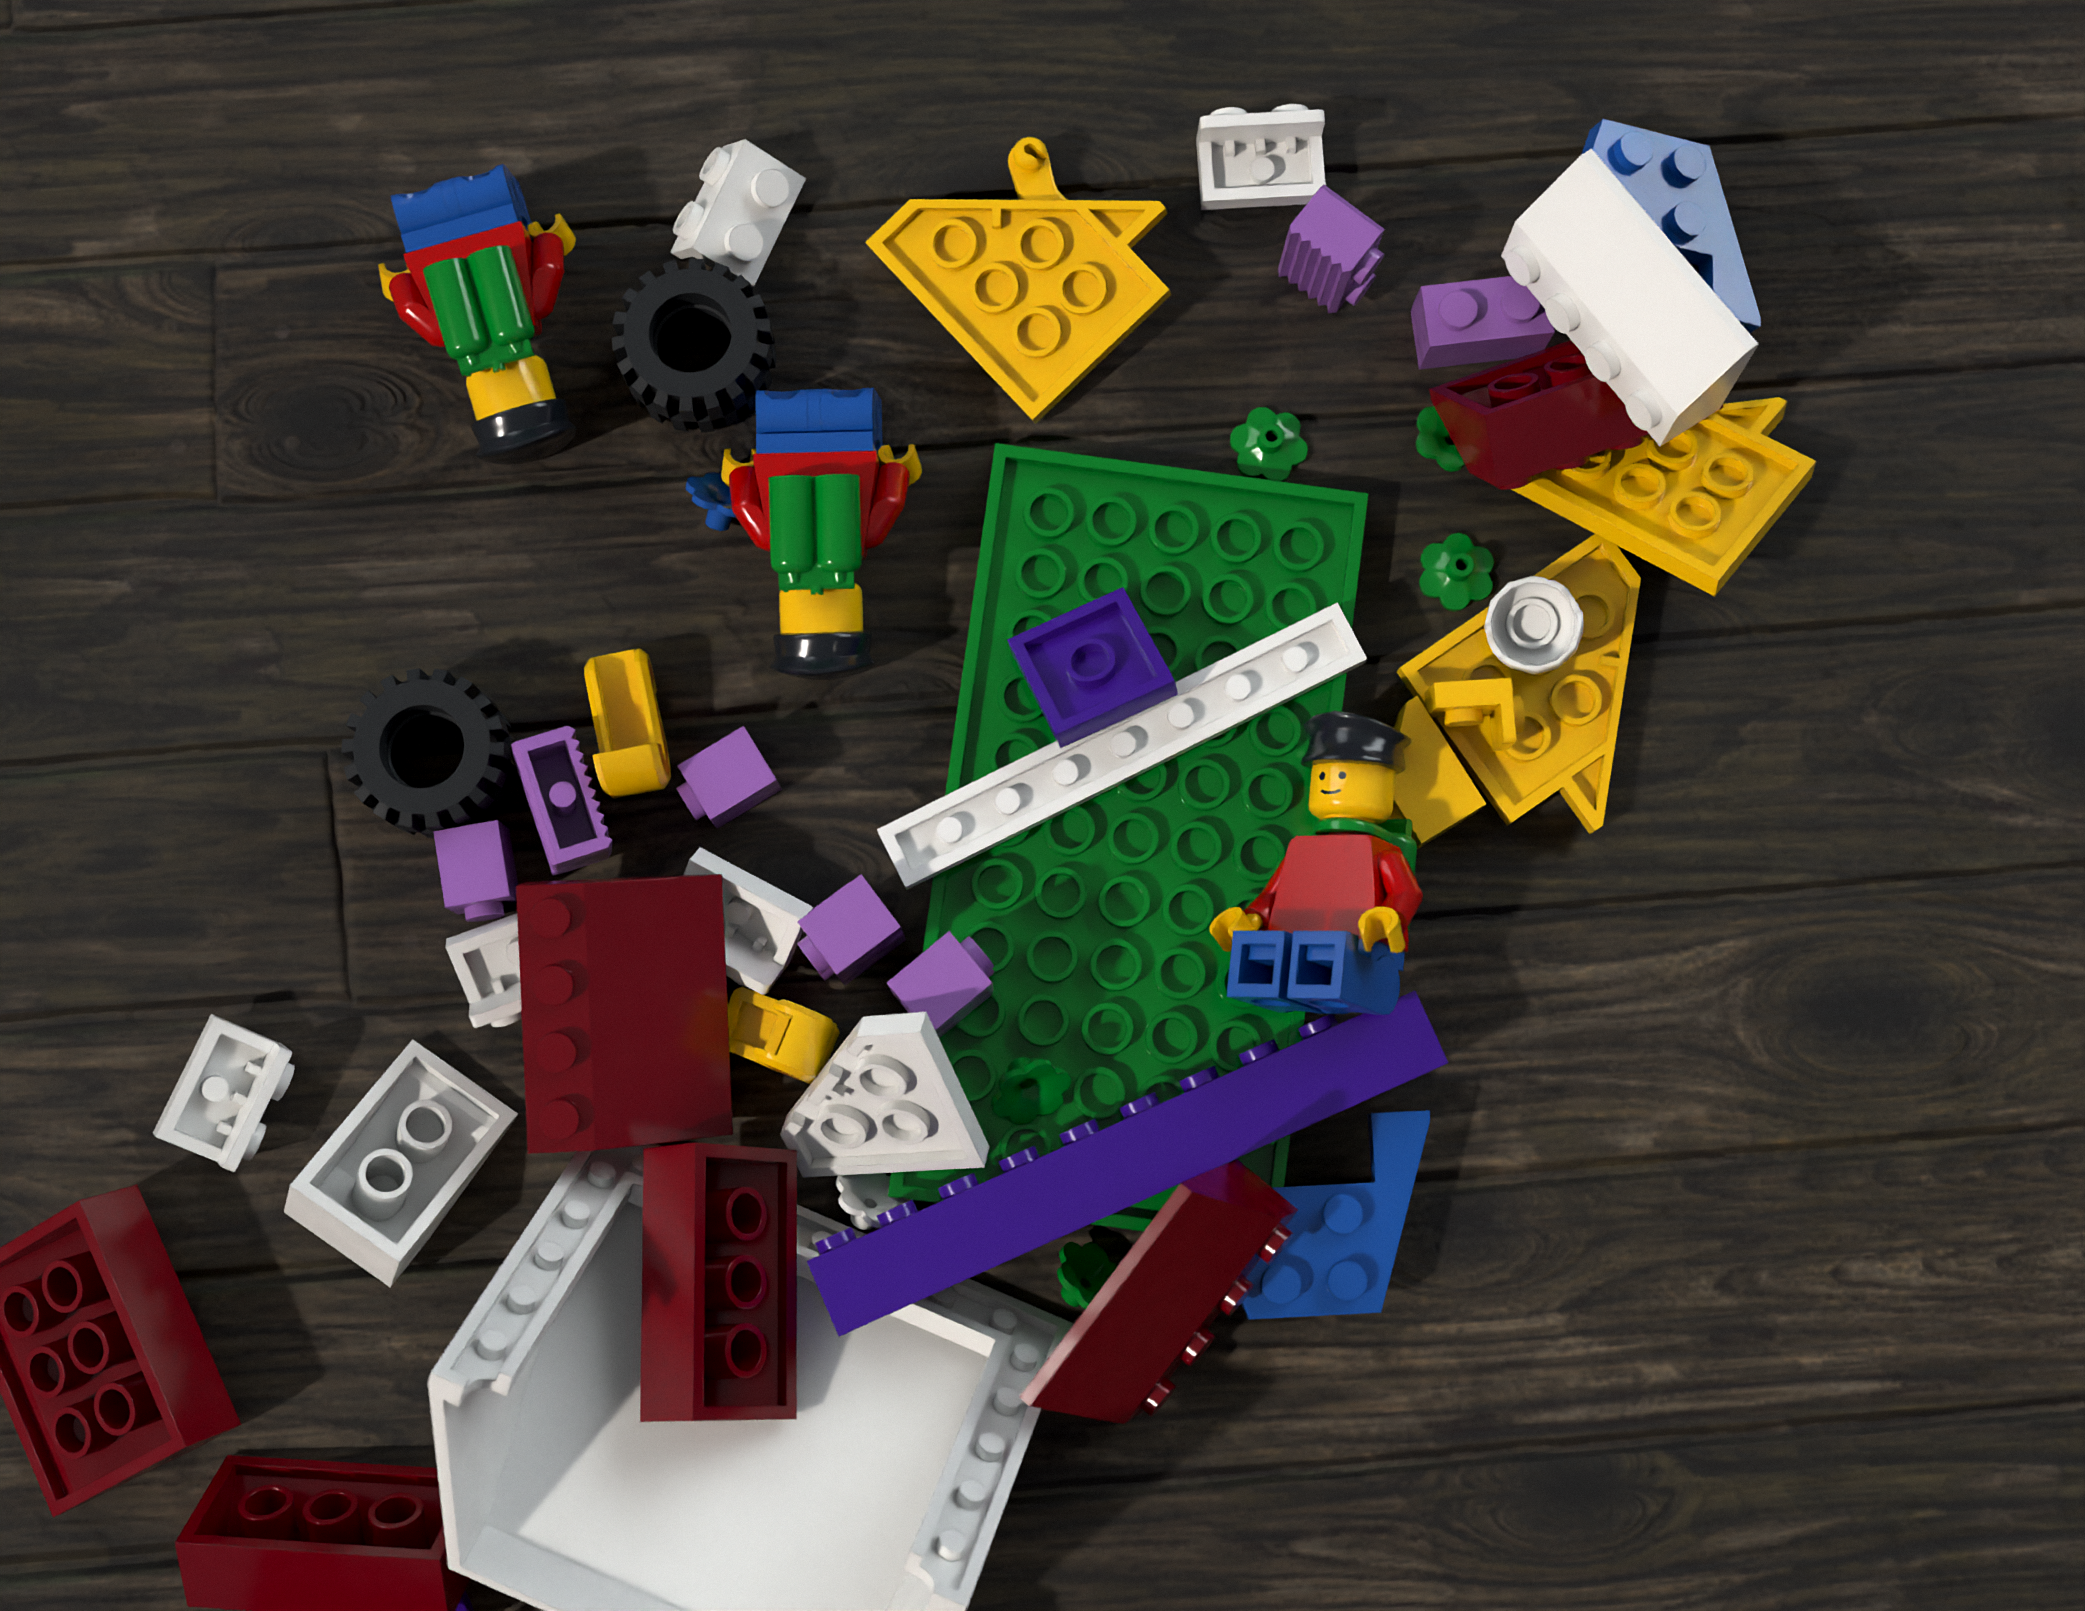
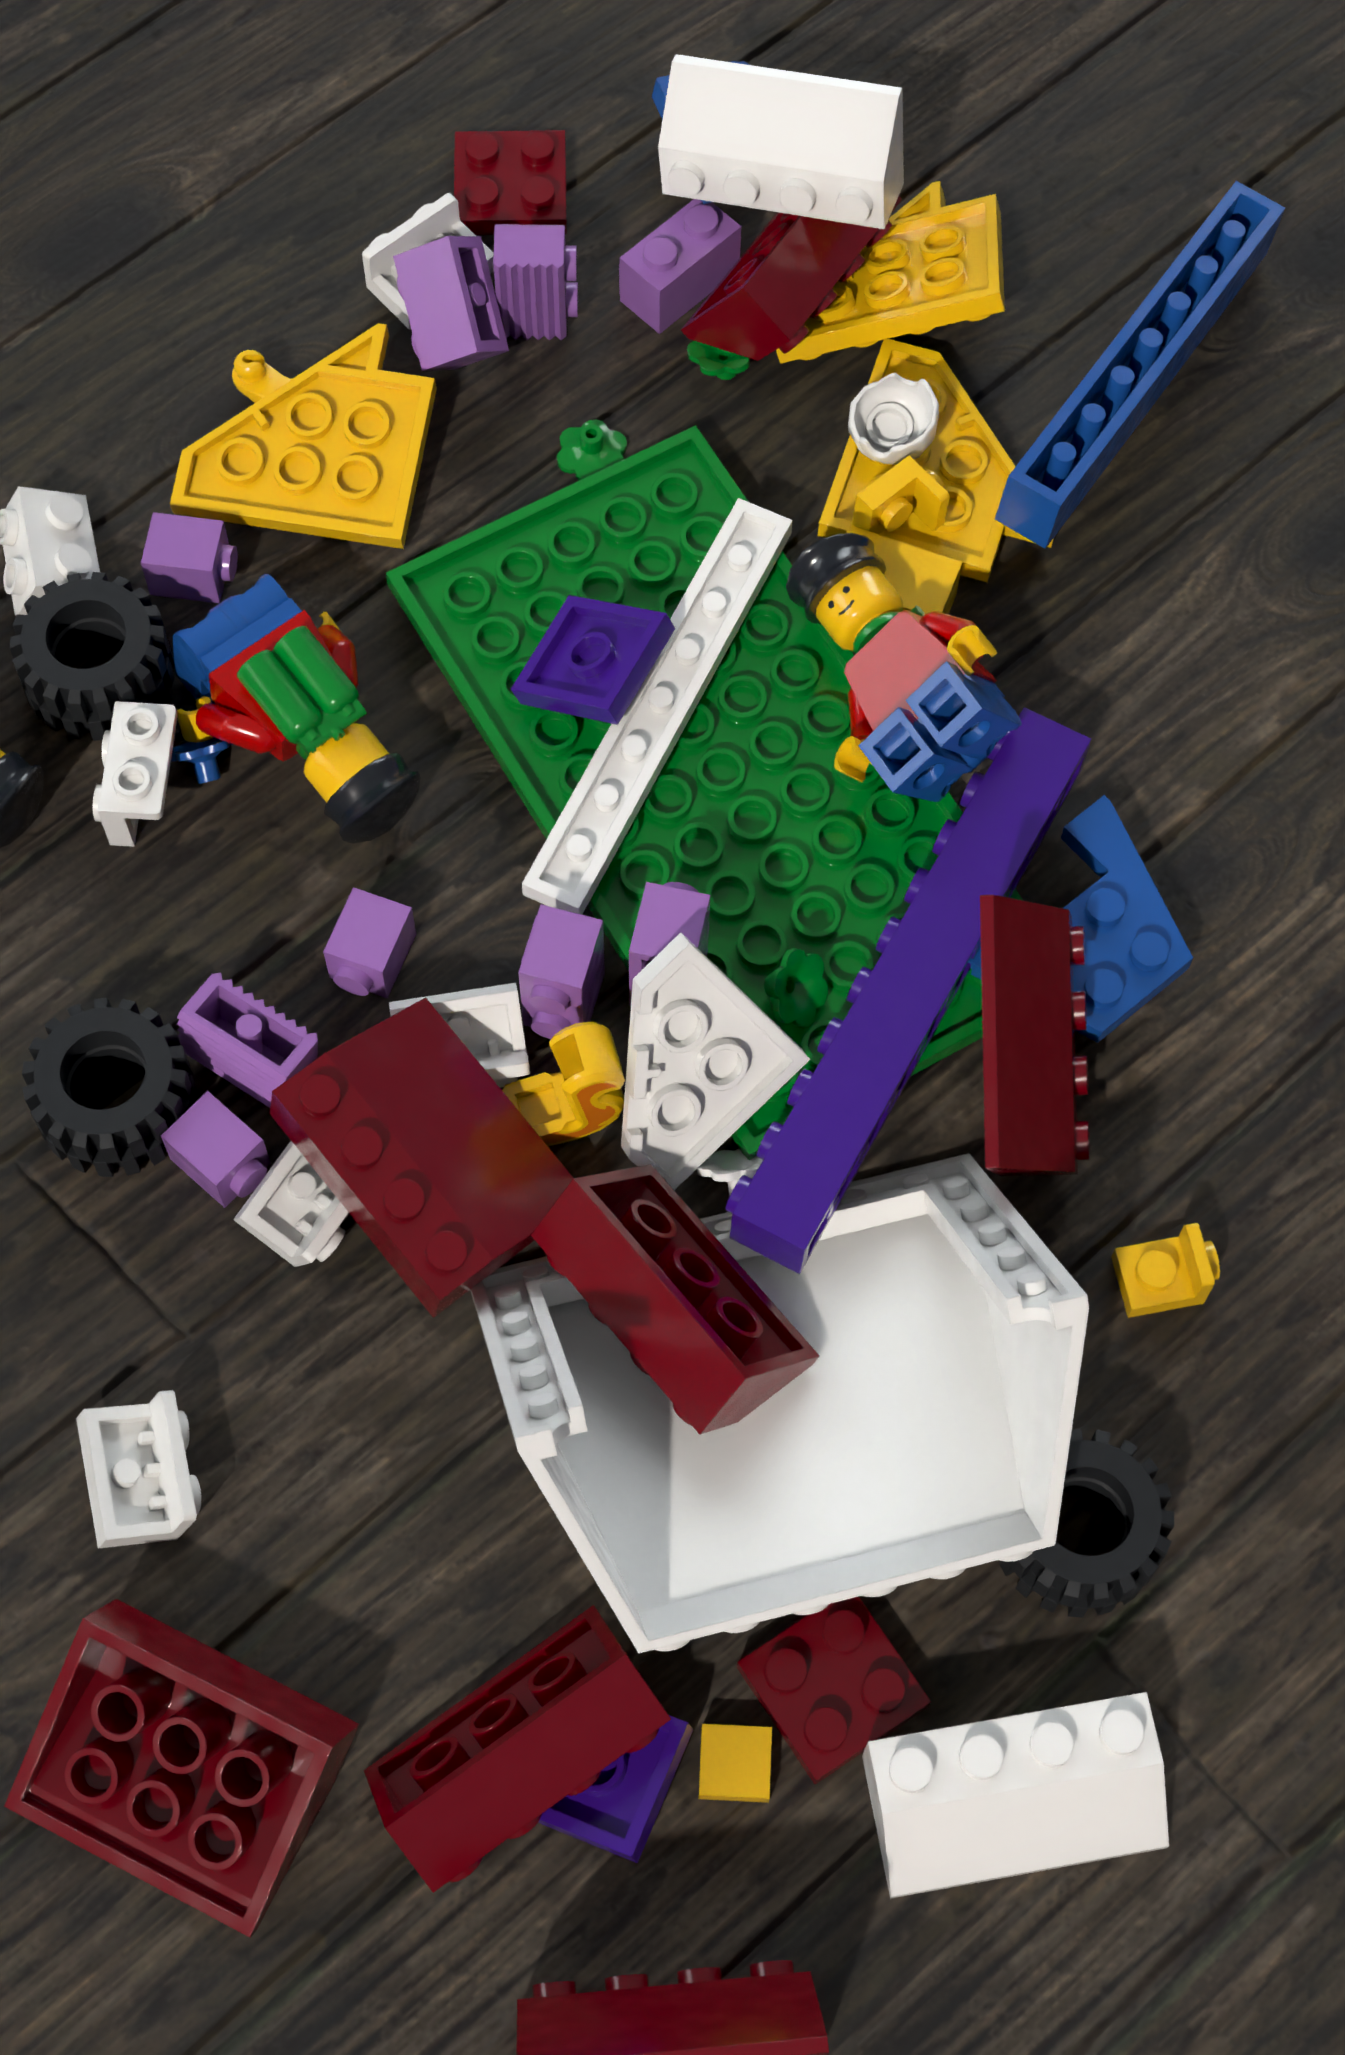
camera: 35 degrees left, 15 degrees down
white slope [284,1039,518,1288] -> none
yellow animal [584,648,671,799] -> none
green plant [1057,1242,1118,1309] -> none
green plant [1419,533,1494,612] -> none
none -> white bracket [93,701,178,847]
none -> medium lavender brick [141,512,238,603]
none -> medium lavender brick [393,236,509,371]
none -> dark red plate [454,130,567,235]
none -> blue brick [995,181,1285,549]
none -> yellow bracket [1111,1223,1220,1318]

